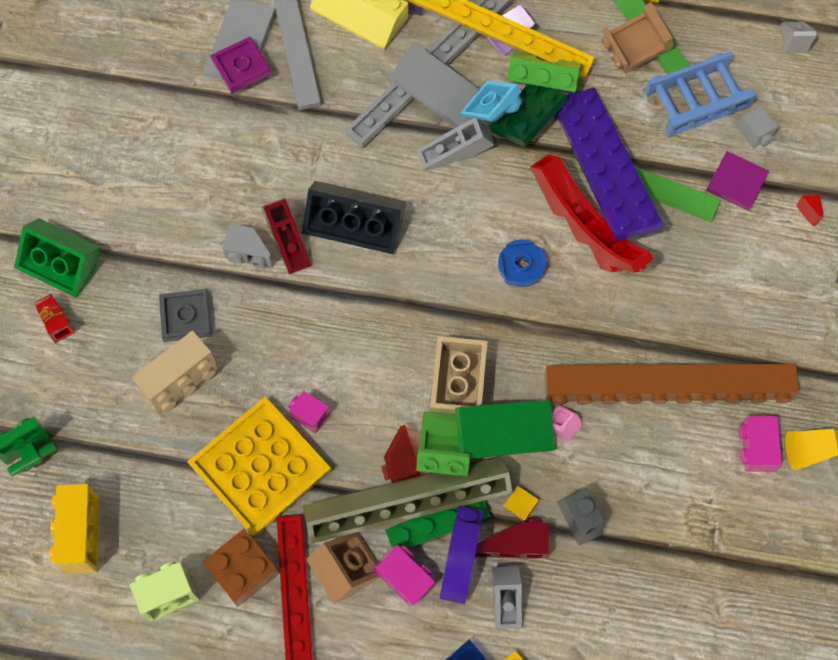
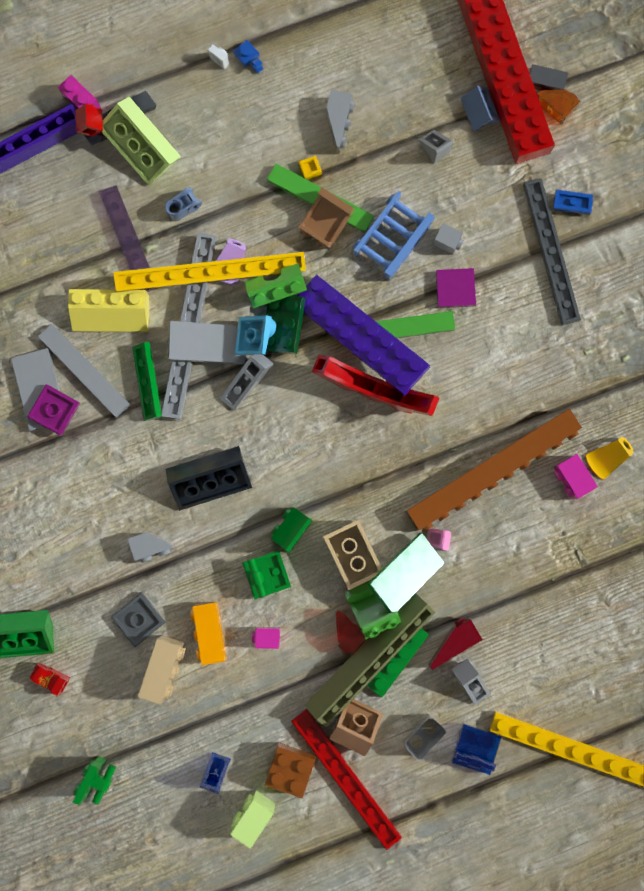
camera: 30 degrees left, 15 degrees up
yellow brick [49,484,99,574] -> none
yellow plate [187,397,332,538] -> none
dark red slope [261,198,311,274] -> none
dark pink brick [372,545,435,606] -> none
dark purple arch [439,506,483,604] -> none
blue plate [498,239,546,287] -> none
yellow tile [503,486,539,522] -> none
dark grey torso [557,489,604,546] -> none
red slope [796,195,823,226] -> none
none -> green plate [132,342,162,421]
none -> light orange brick [190,601,227,665]
none -> clear blue slope [199,752,231,794]
none -> green plate [242,550,291,600]
none -> green slope [271,507,312,552]
none -> light grey piece [403,714,446,760]

